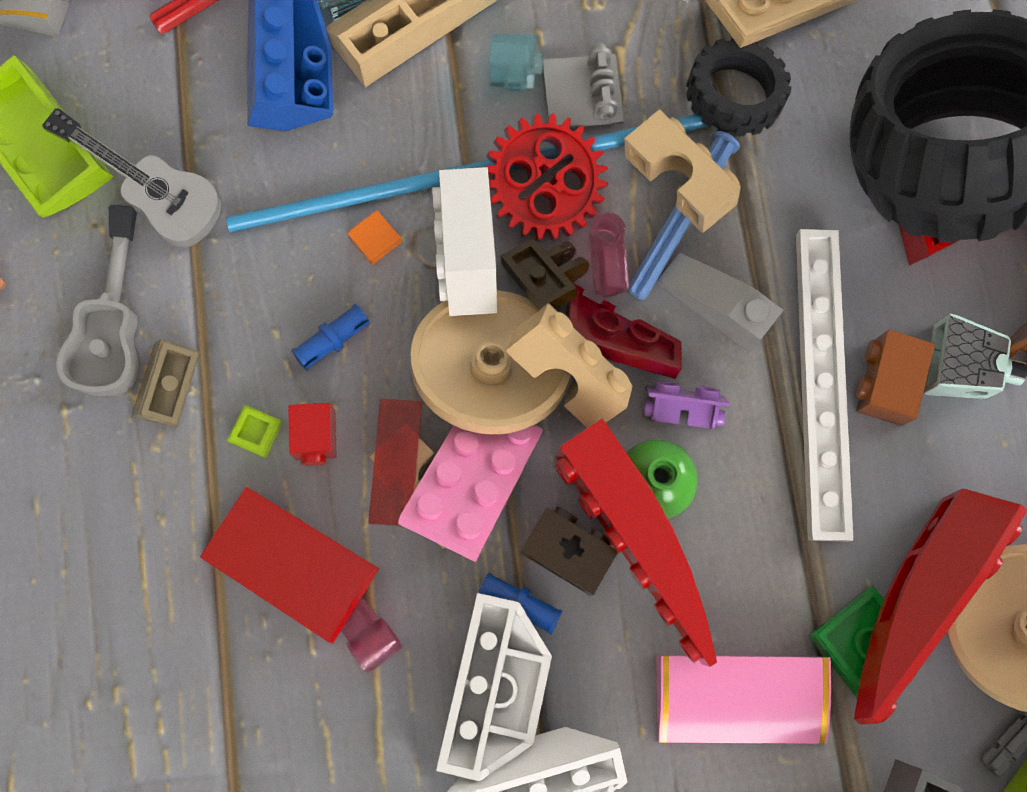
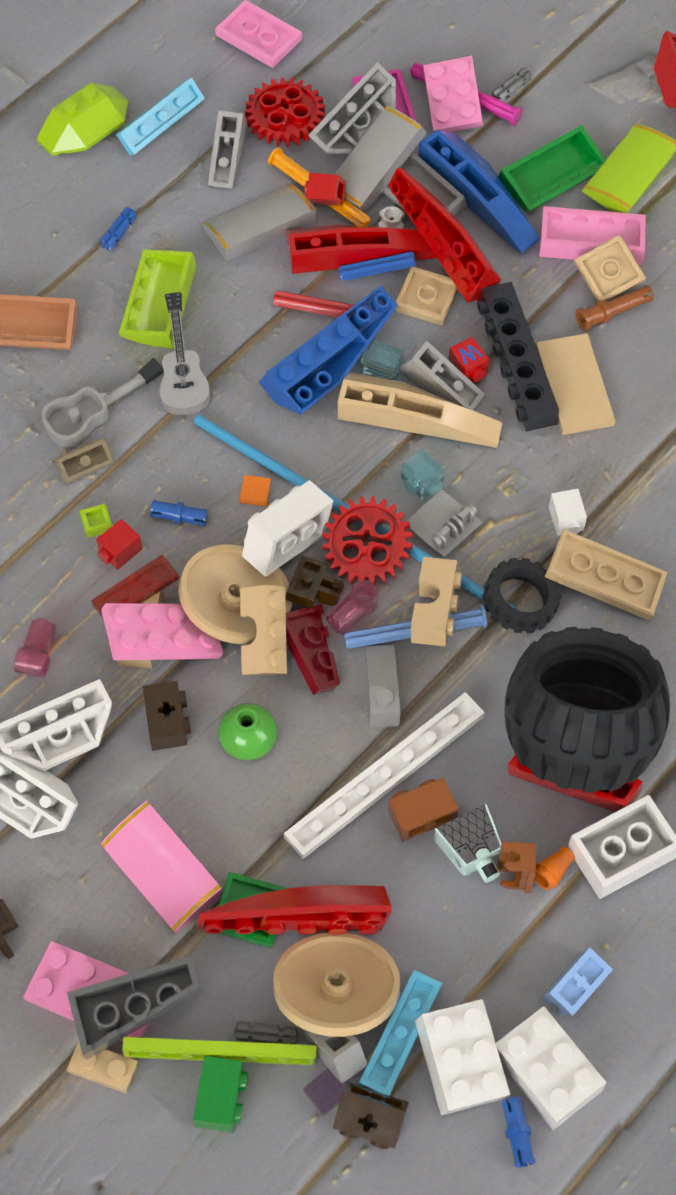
camera: 55 degrees right, 15 degrees down
red tile [200,487,379,643] -> none
blue pin [478,573,563,635] -> none
red wedge [554,418,717,667] -> none
medium lavender hinge [643,381,730,429] -> none

